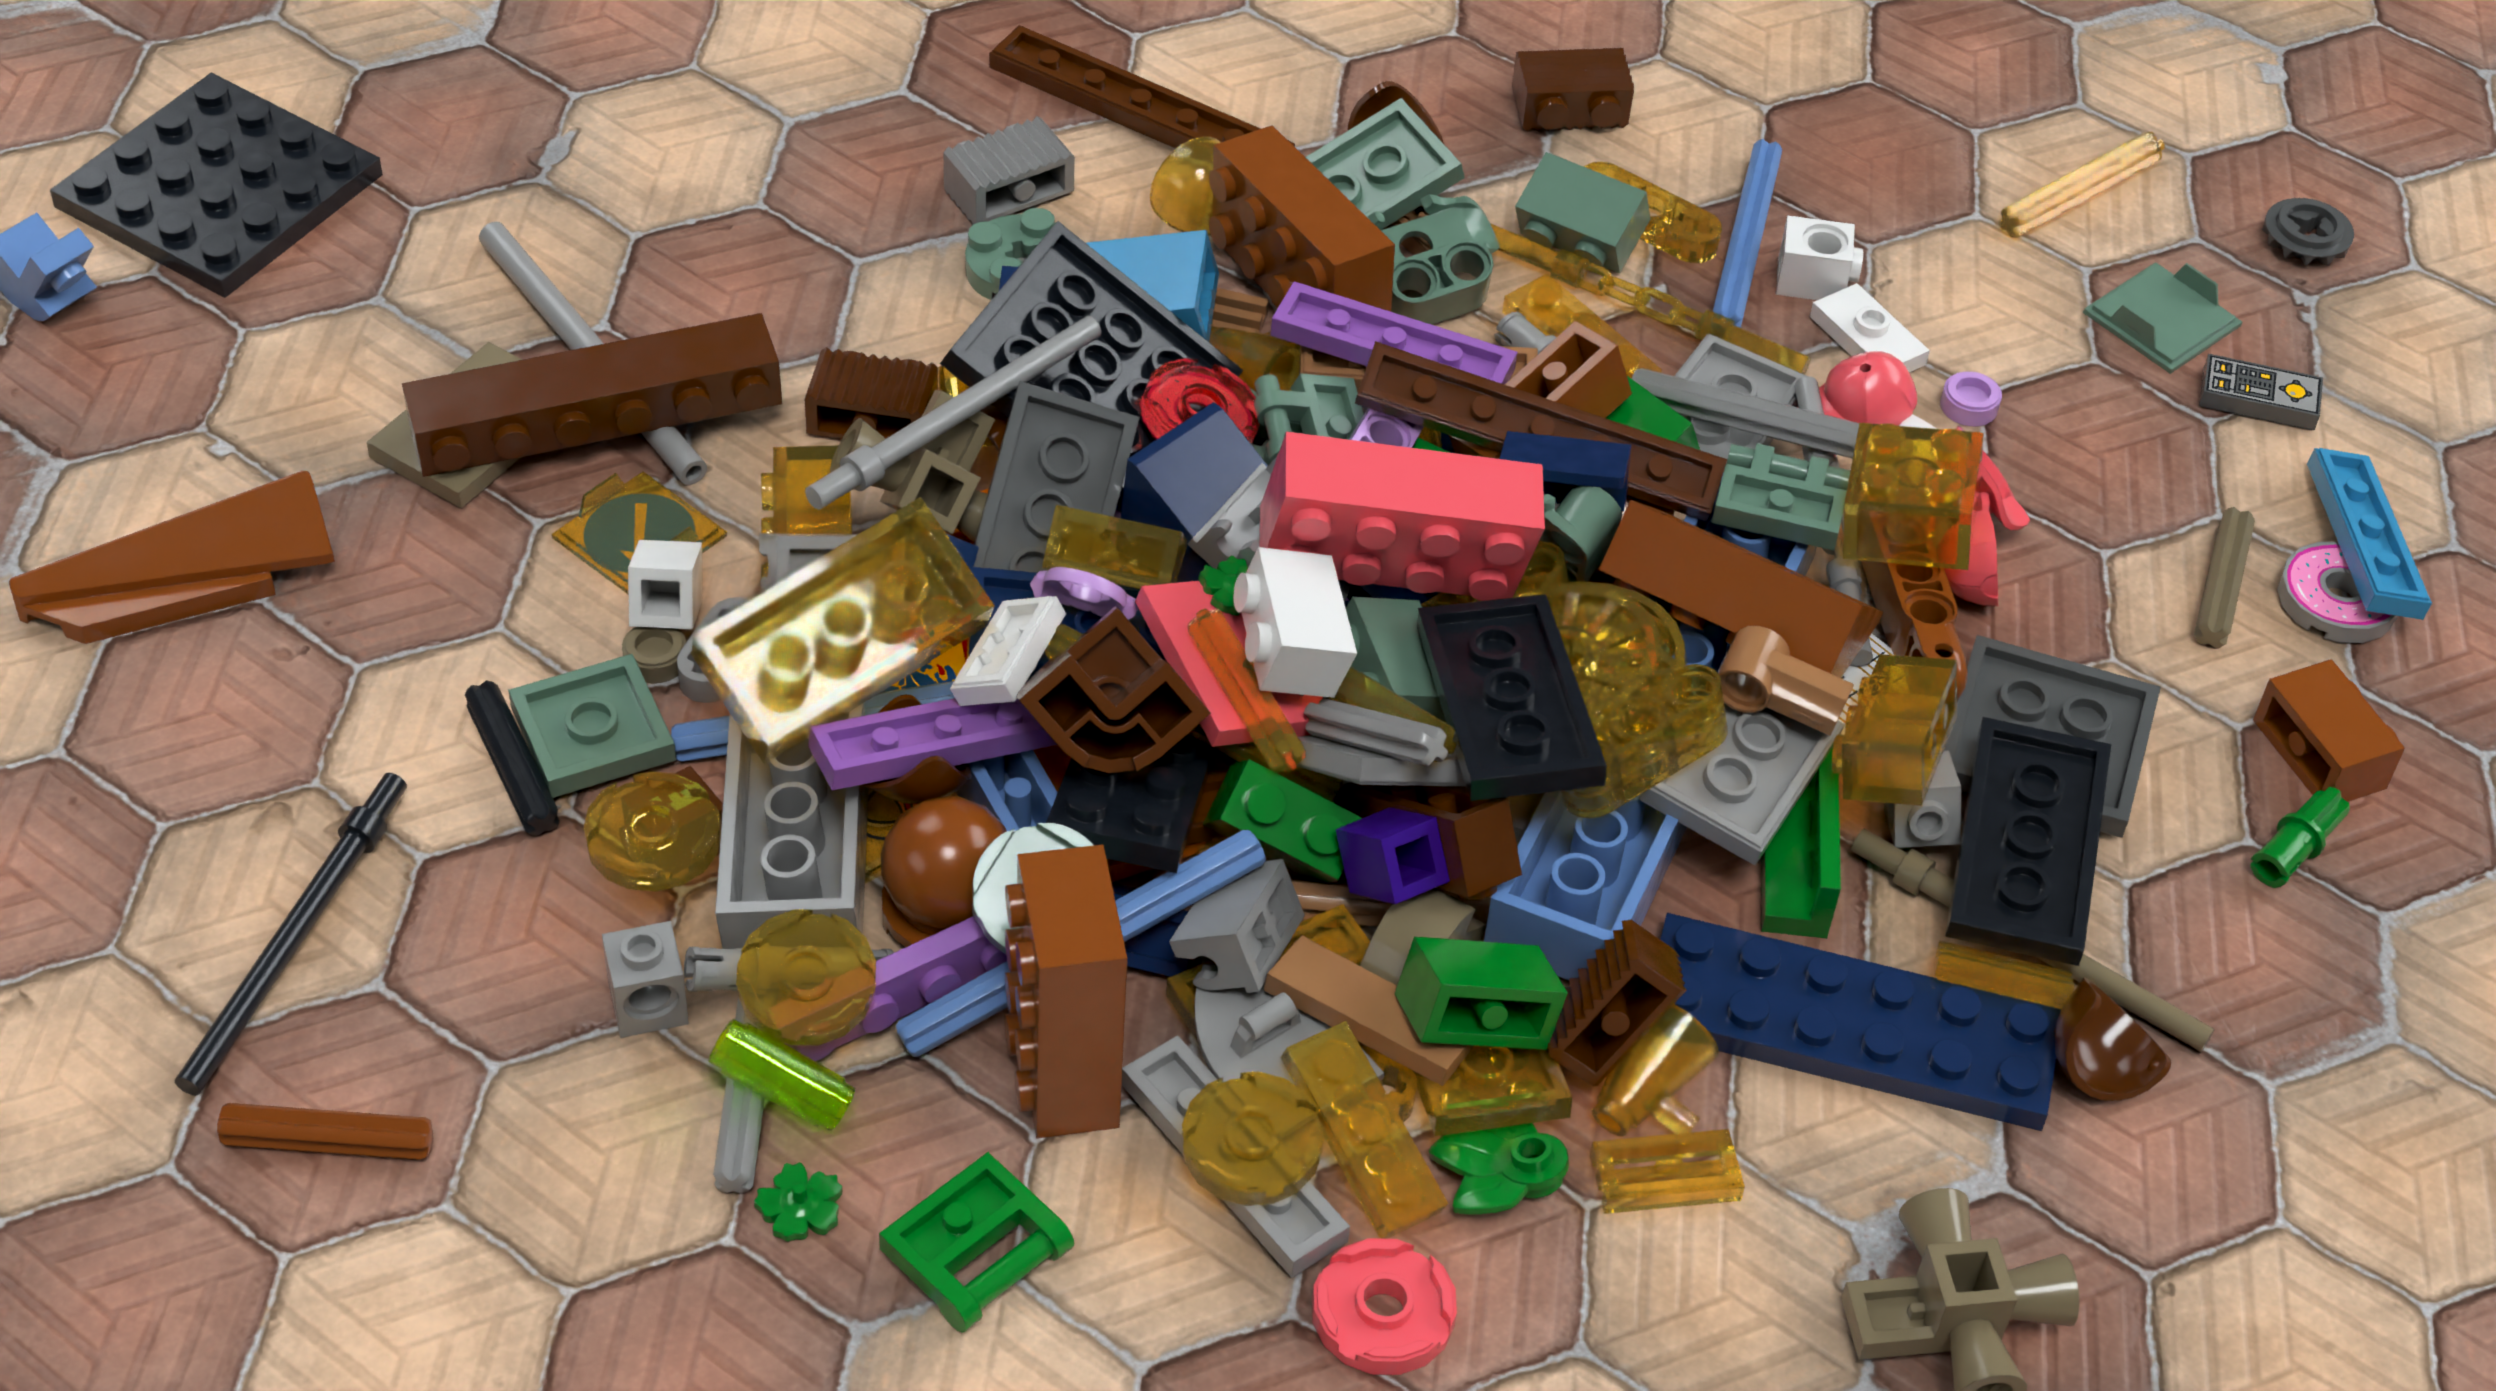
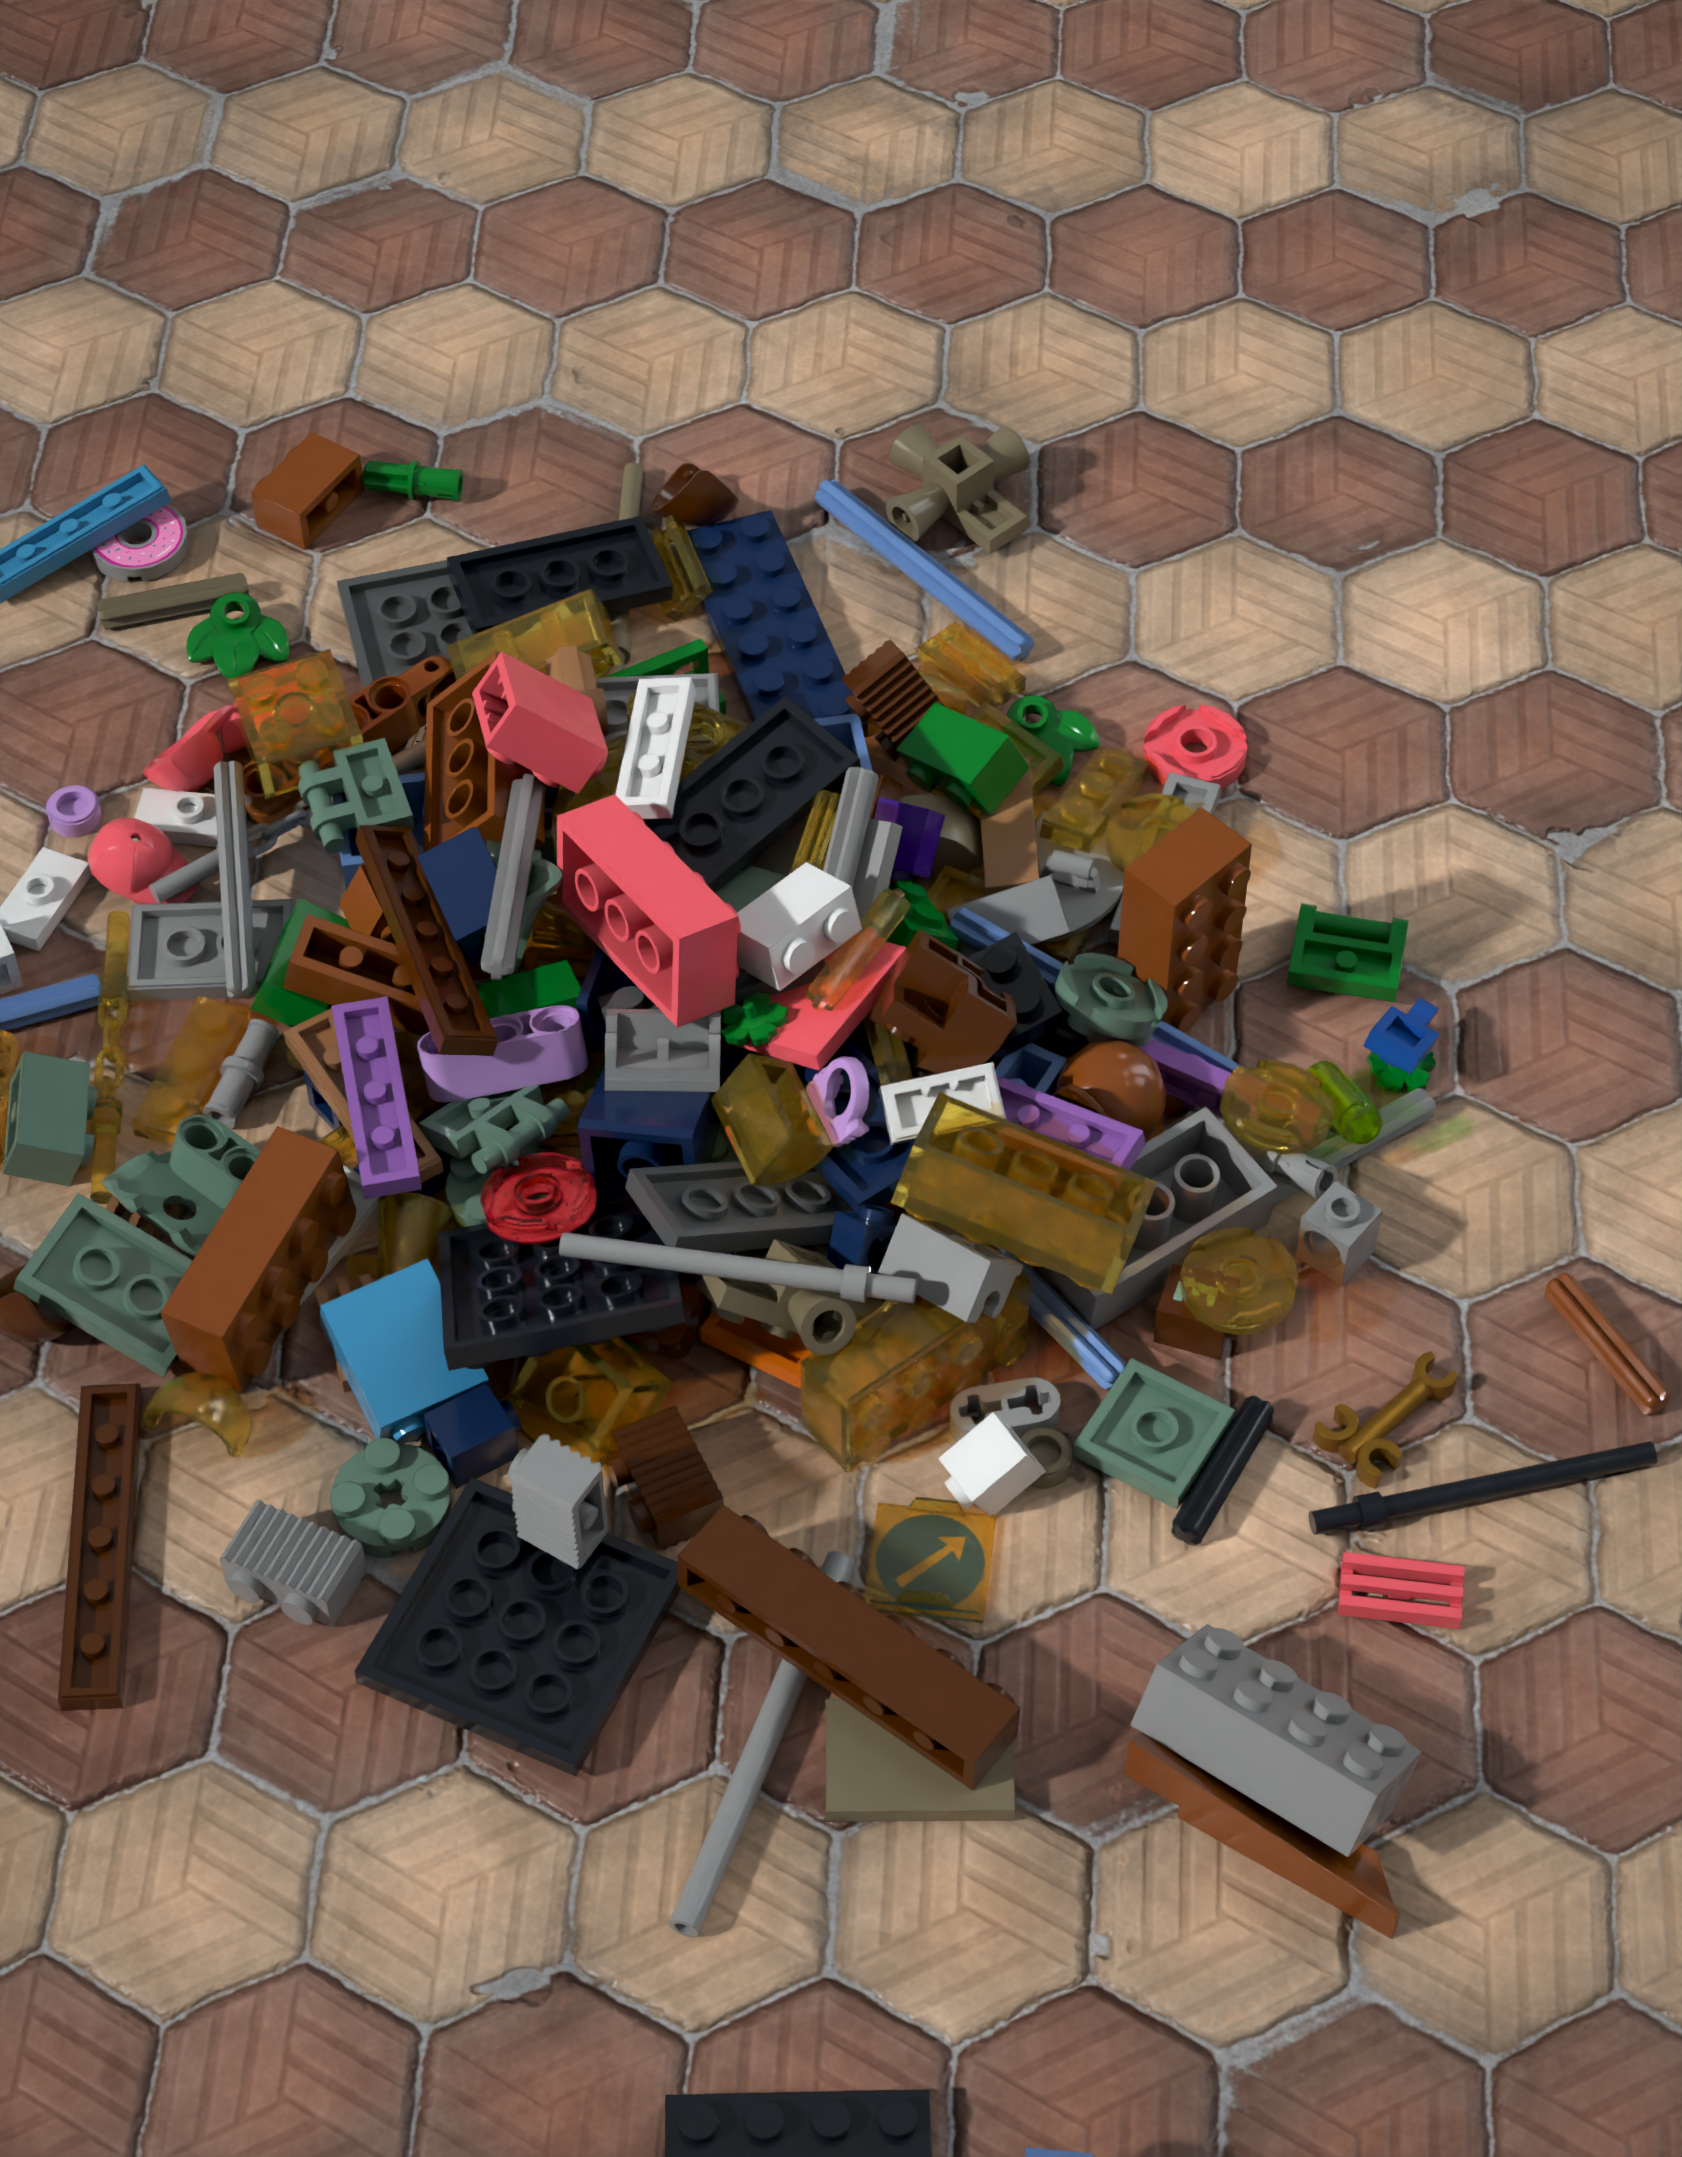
camera: 120 degrees left, 5 degrees up
none -> green plate [186,592,290,686]
none -> black plate [354,1477,681,1777]
none -> coral brick [472,651,608,794]
none -> light grey axle [480,774,544,980]
none -> light grey brick [508,1434,608,1569]
none -> white plate [615,677,696,819]
none -> medium blue axle [814,480,1034,661]
none -> light grey brick [1130,1624,1422,1857]
none -> pearl gold bar [1313,1351,1459,1489]
none -> coral tile [1337,1552,1465,1629]
none -> blue plate [1363,997,1440,1075]

